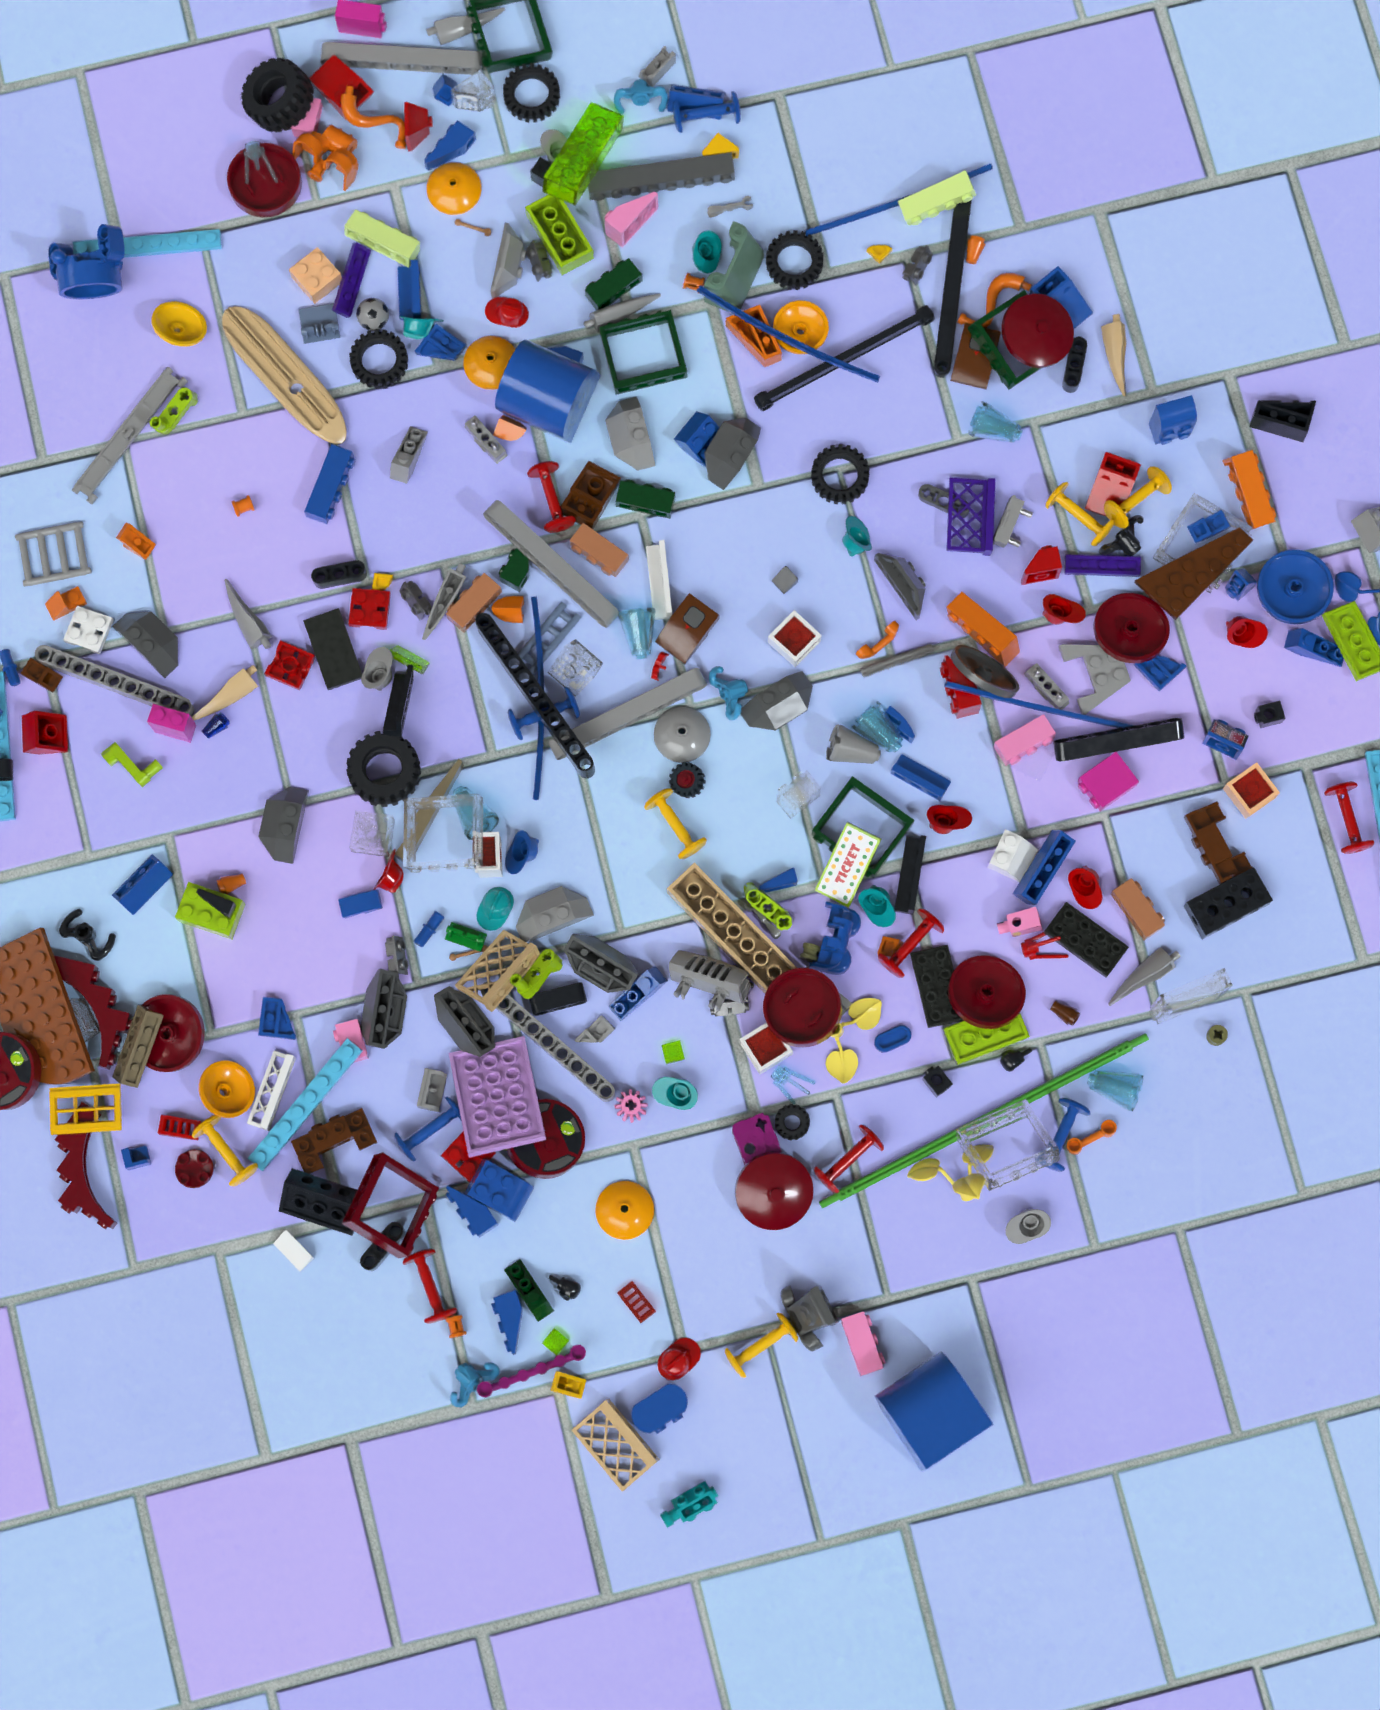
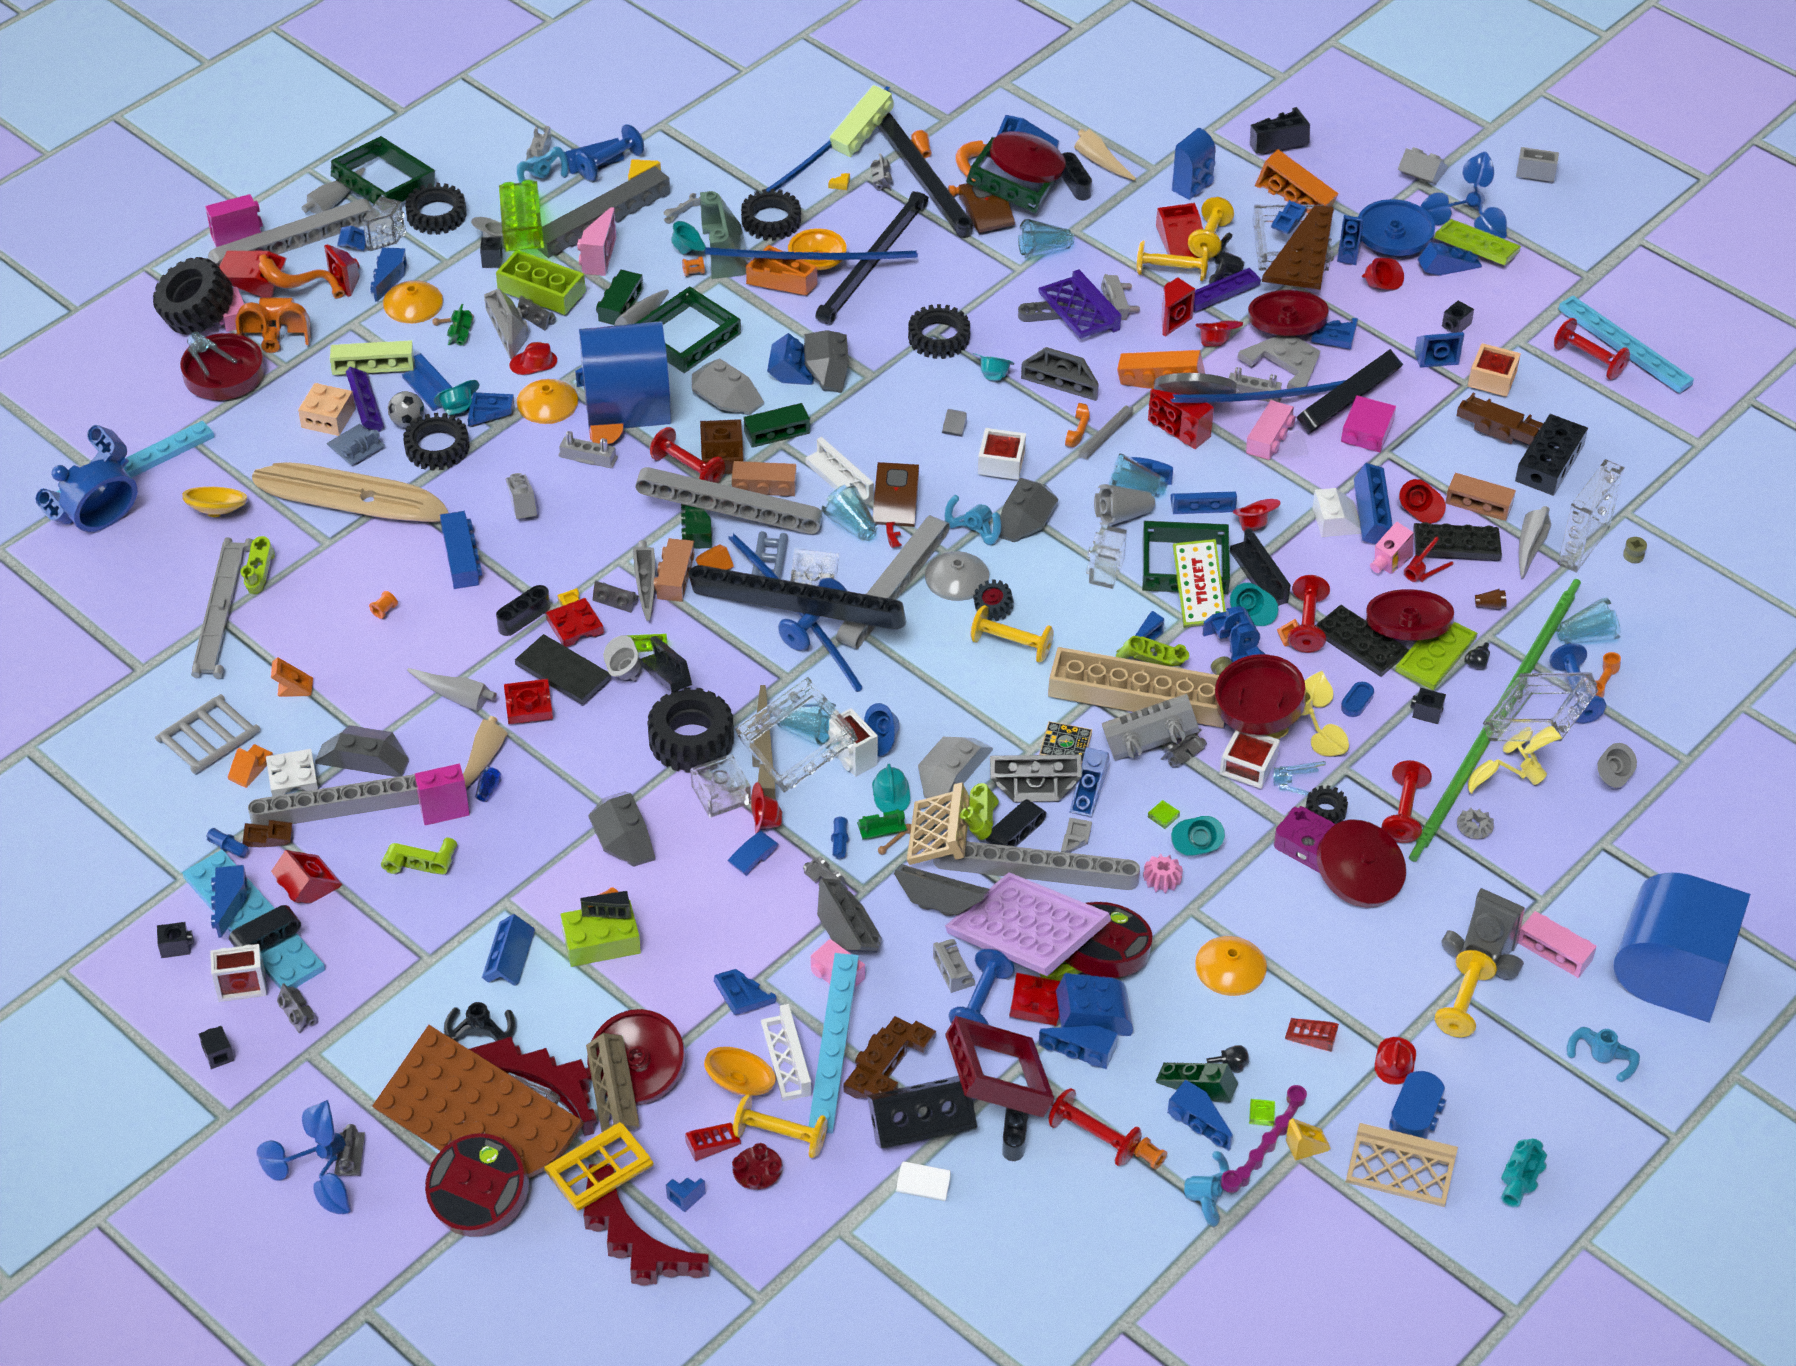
camera: 35 degrees left, 30 degrees down
none -> green hinge [446,304,473,346]
none -> tile [1039,721,1092,763]
none -> light grey gear [1457,807,1494,839]
none -> dark azure piece [1567,1027,1640,1082]

